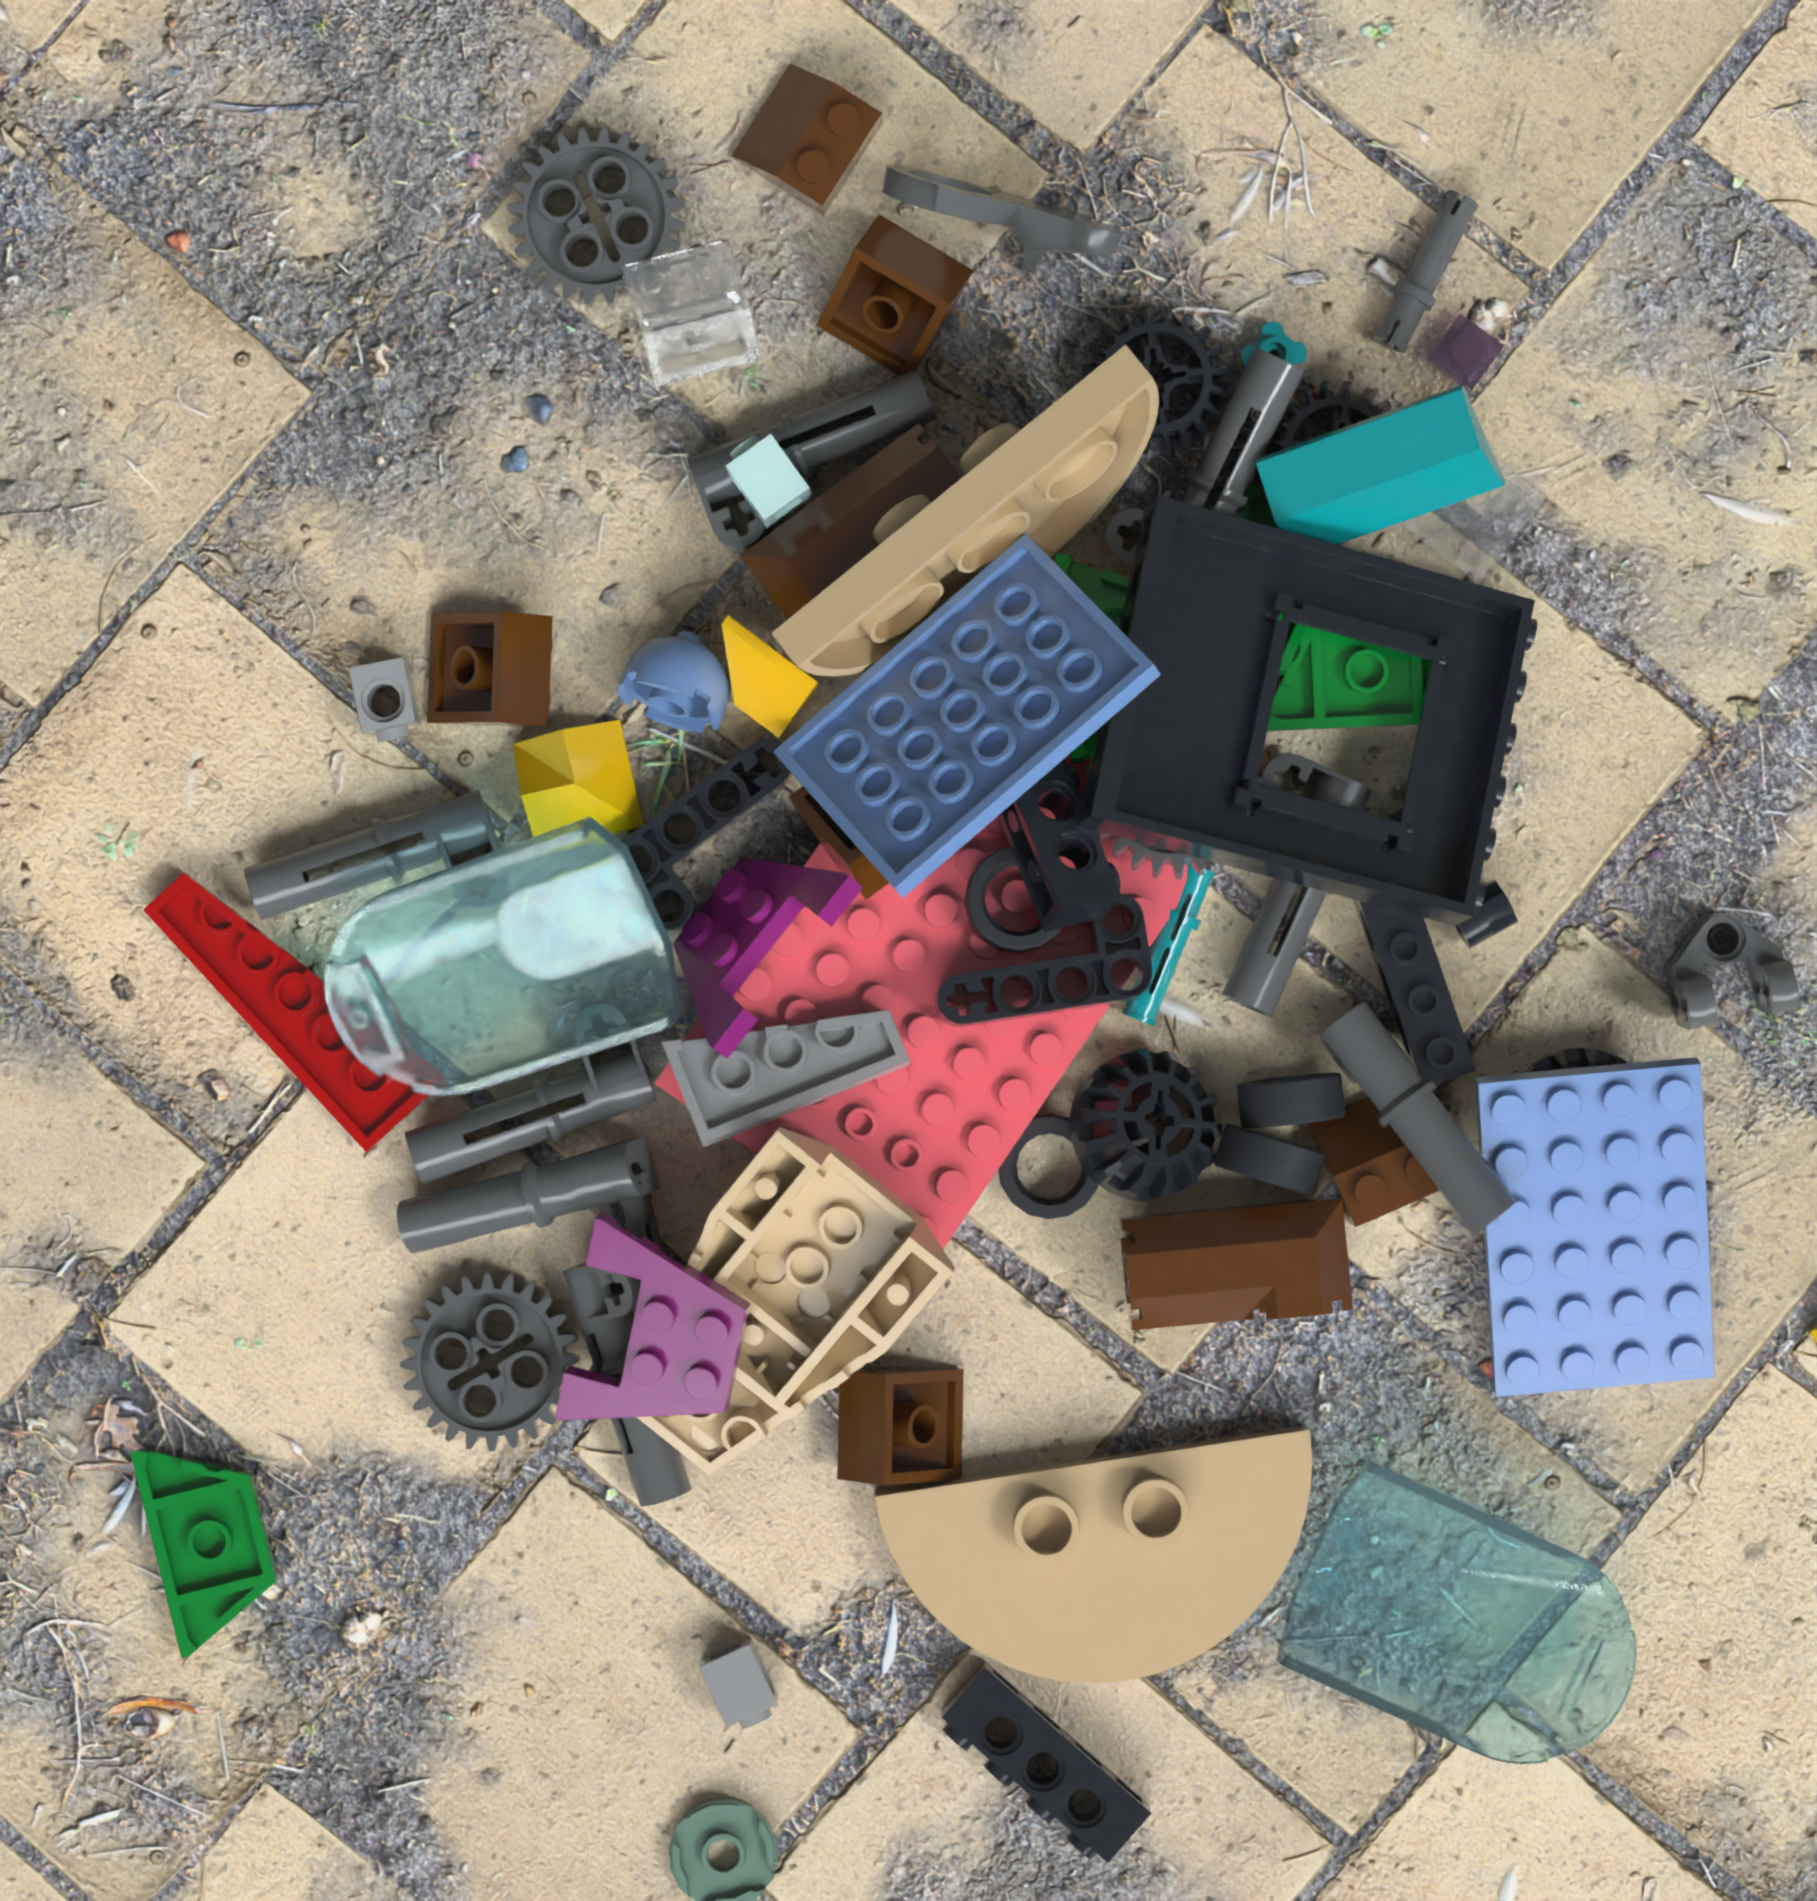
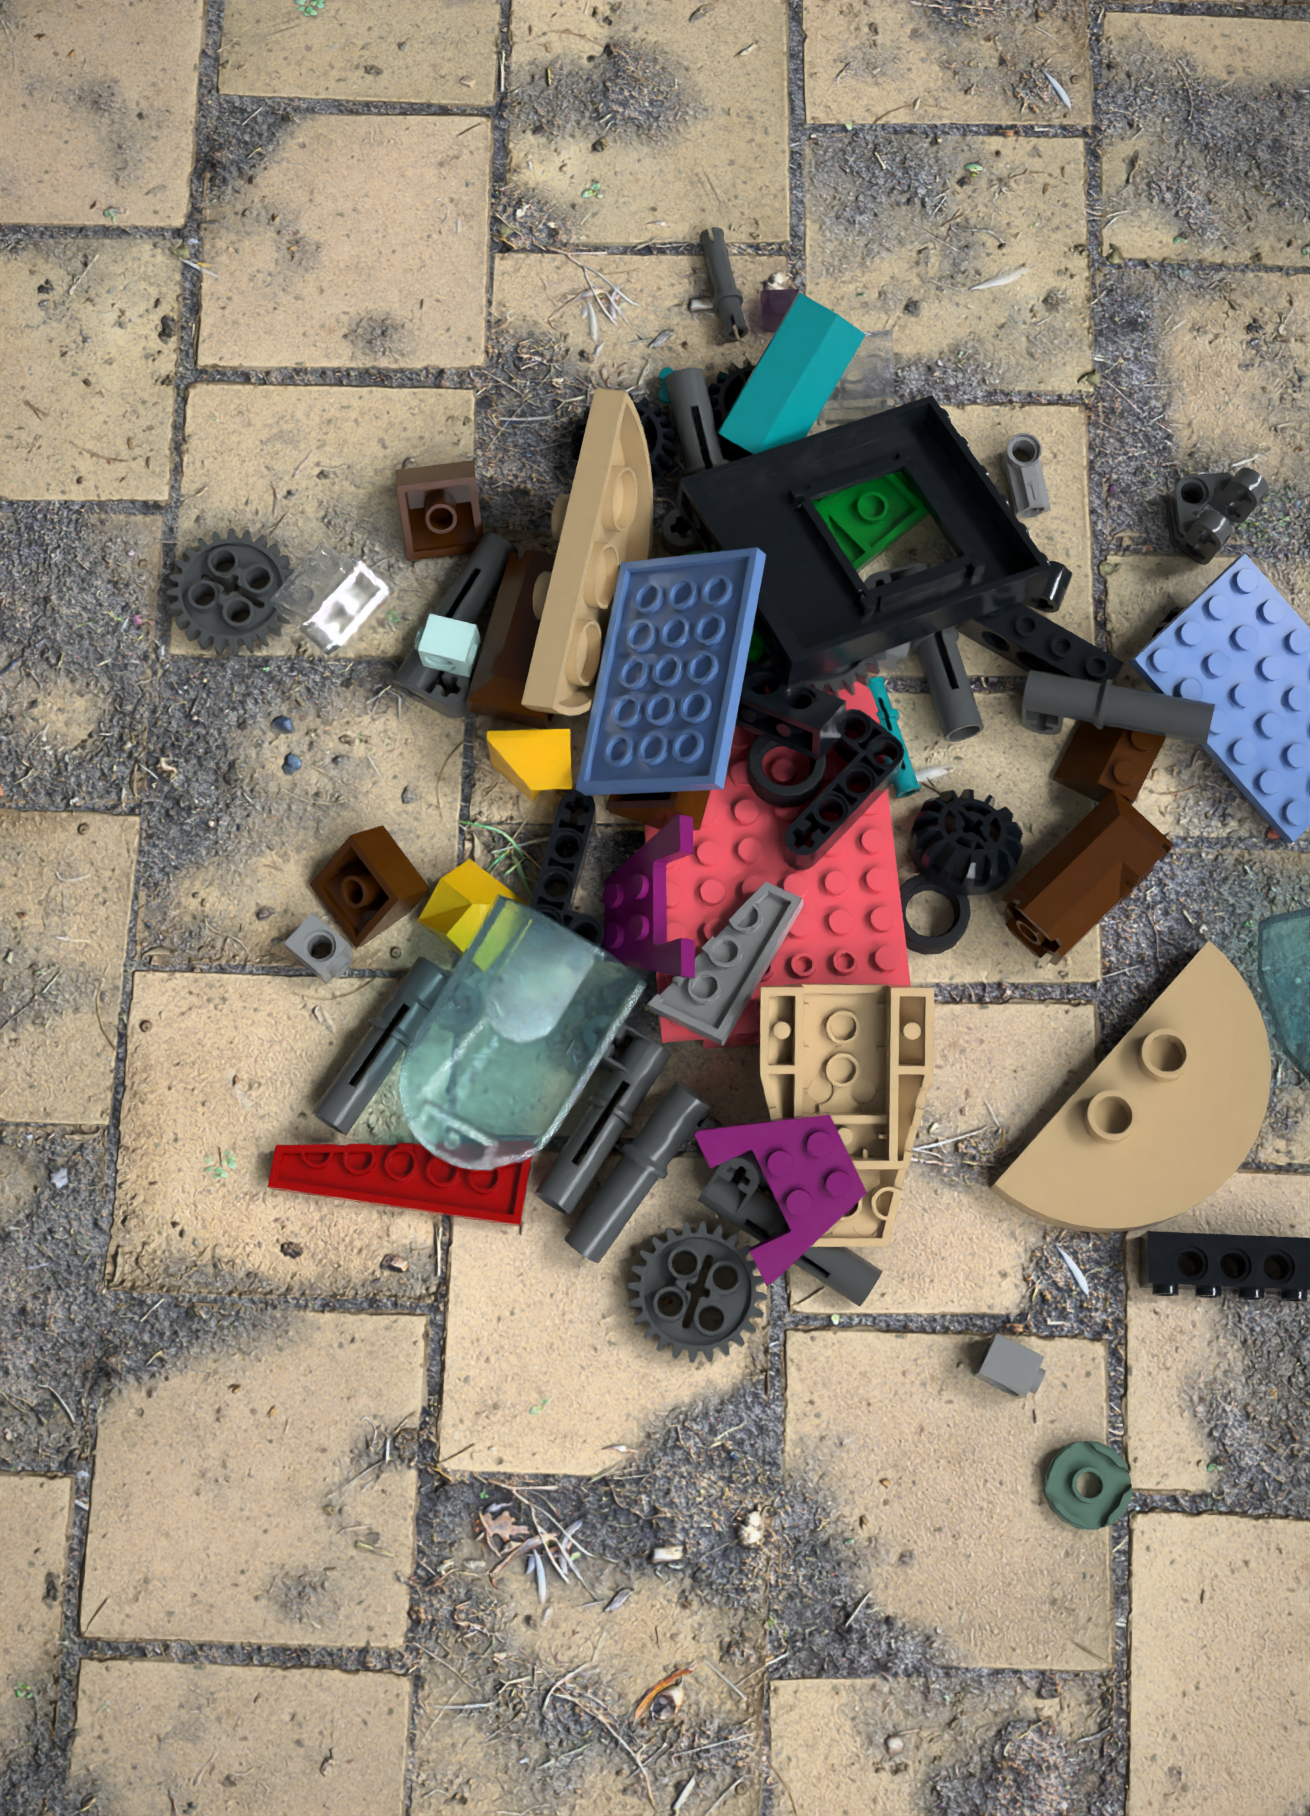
camera: 40 degrees left, 15 degrees down
green wing [130,1448,279,1658] -> none
medium blue cylinder [617,631,731,733] -> none
reddish brown slope [731,64,882,216] -> none
reddish brown slope [837,1367,964,1485] -> none
dark grey animal [882,165,1123,273] -> none
black tyre [1214,1124,1325,1195] -> none
black tyre [1237,1072,1345,1128] -> none
none -> light grey piece [1000,433,1051,519]

